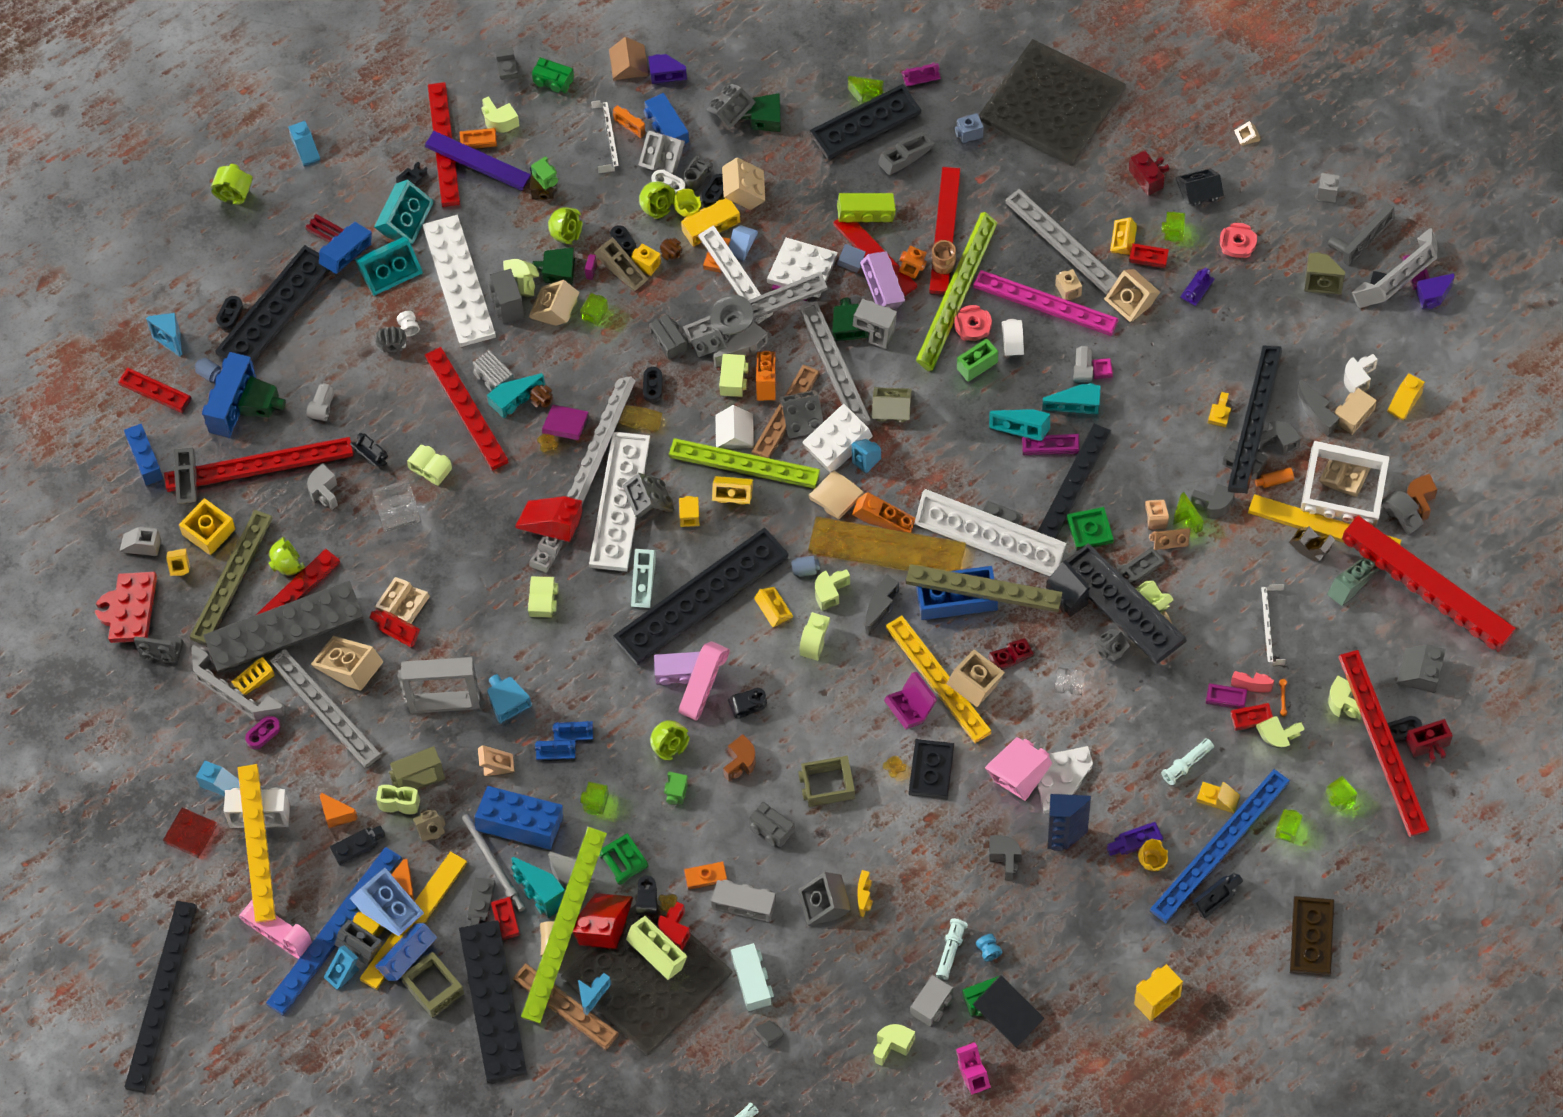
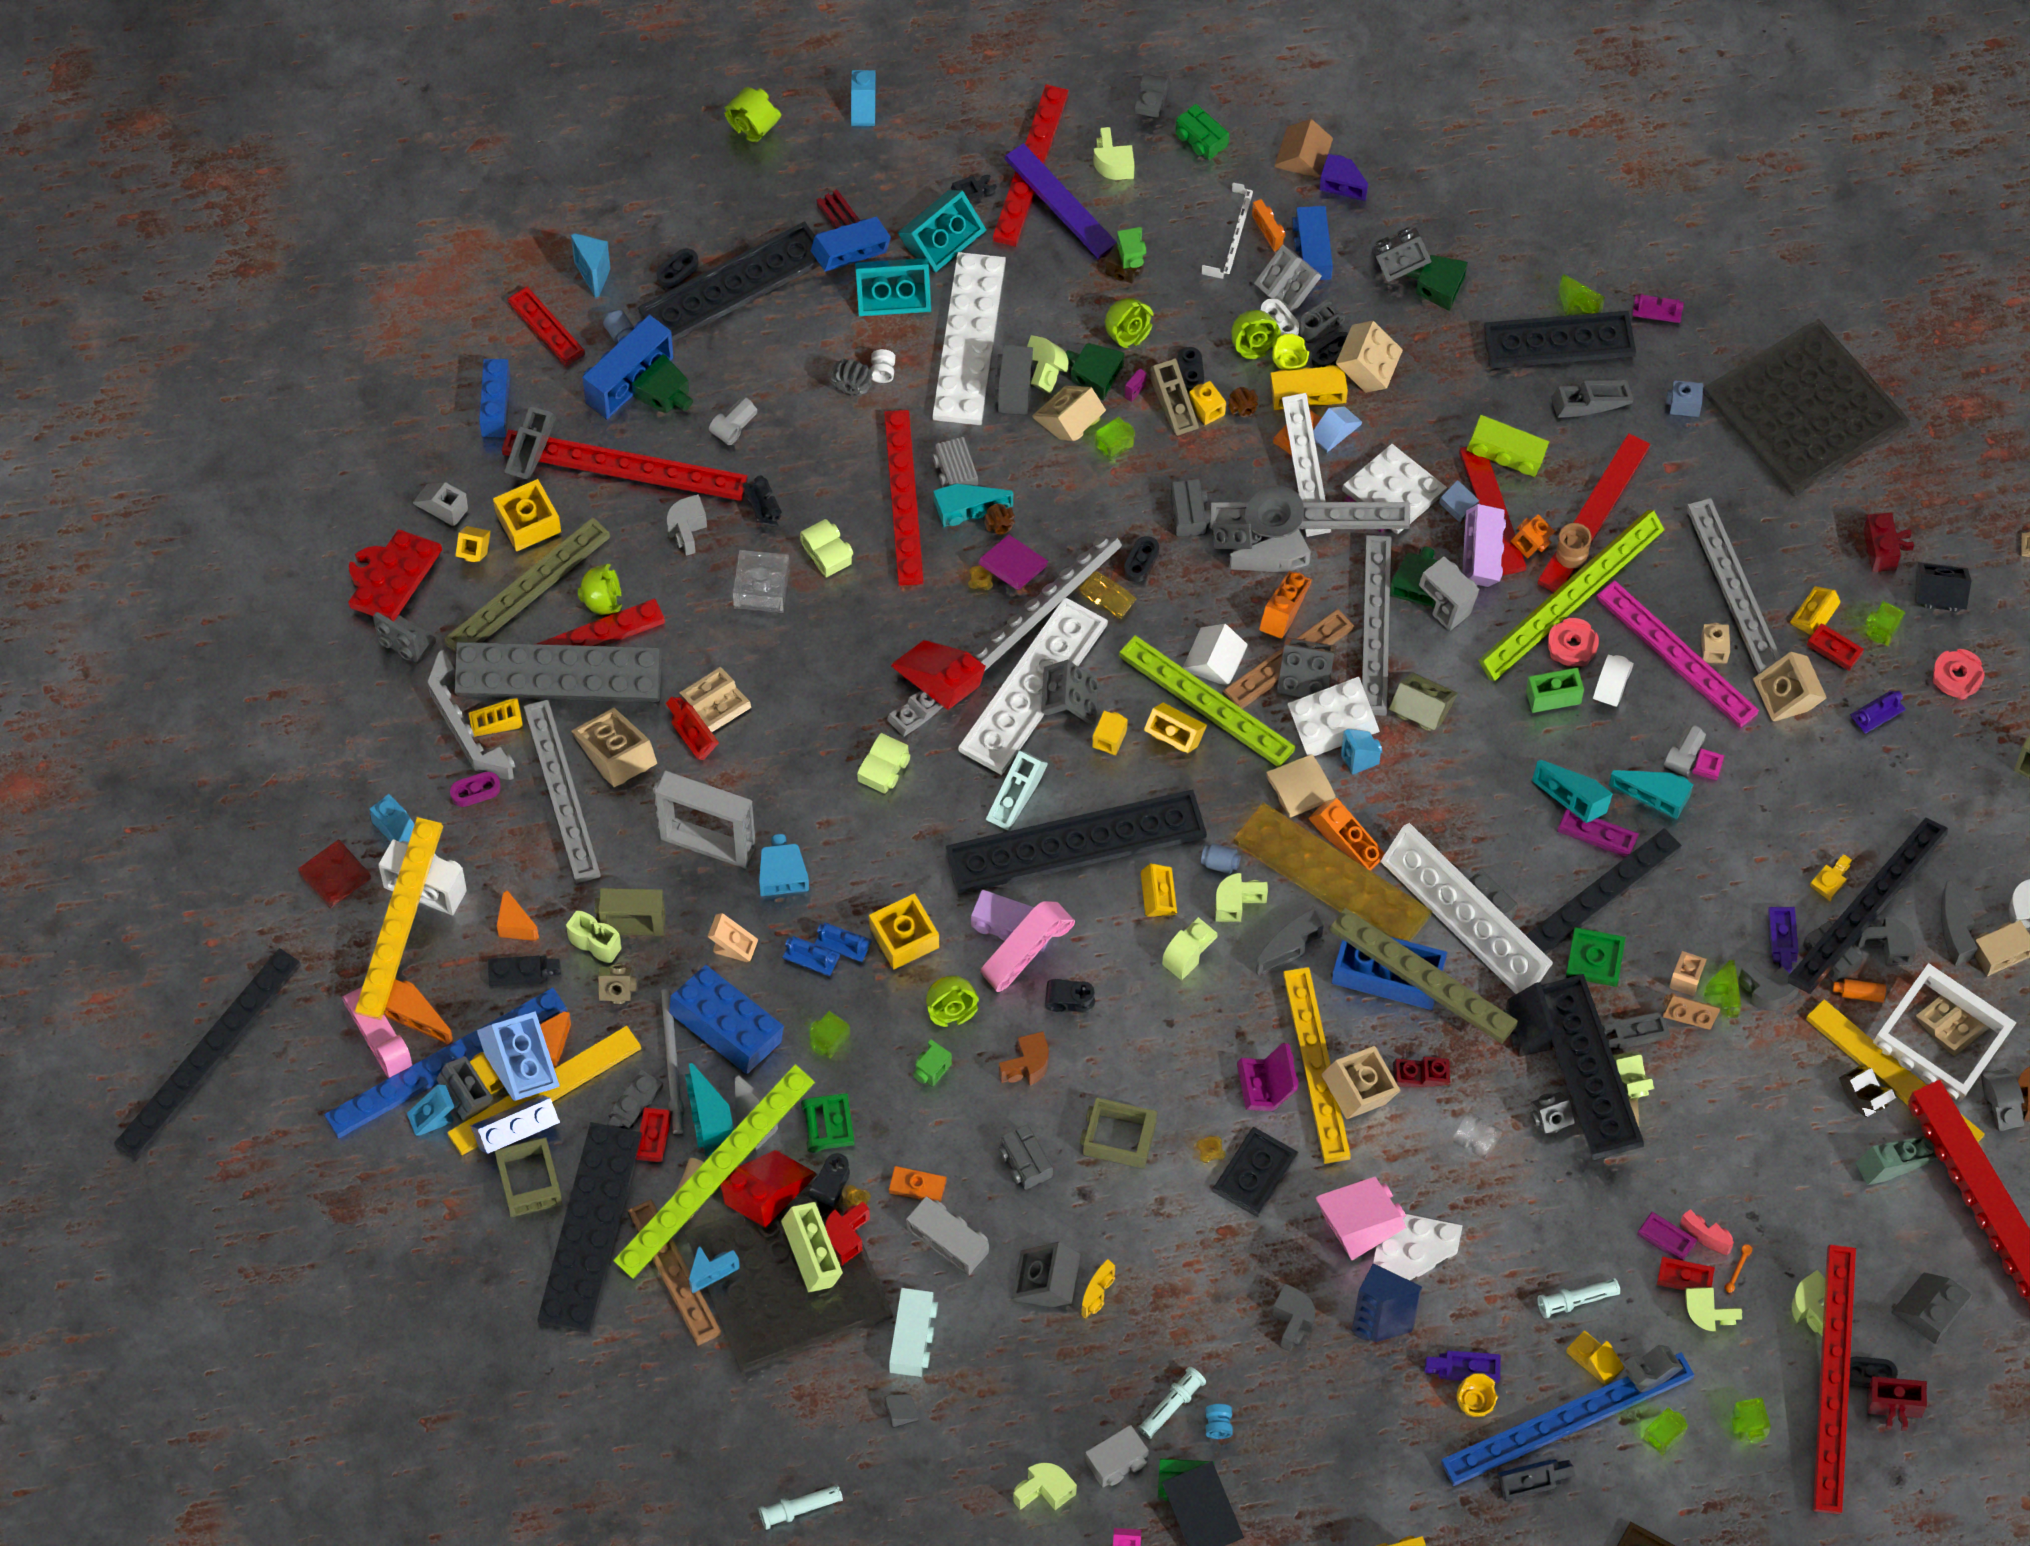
camera: 20 degrees right, 0 degrees up
orange plate [459,128,497,149] -> none
yellowish green brick [719,354,749,397] -> none
white piece [1261,584,1286,666] -> none
none -> orange slope [384,979,453,1045]
none -> yellow brick [869,893,939,970]
none -> dark grey brick [1624,1345,1683,1392]
none -> dark purple hinge [1768,907,1799,973]

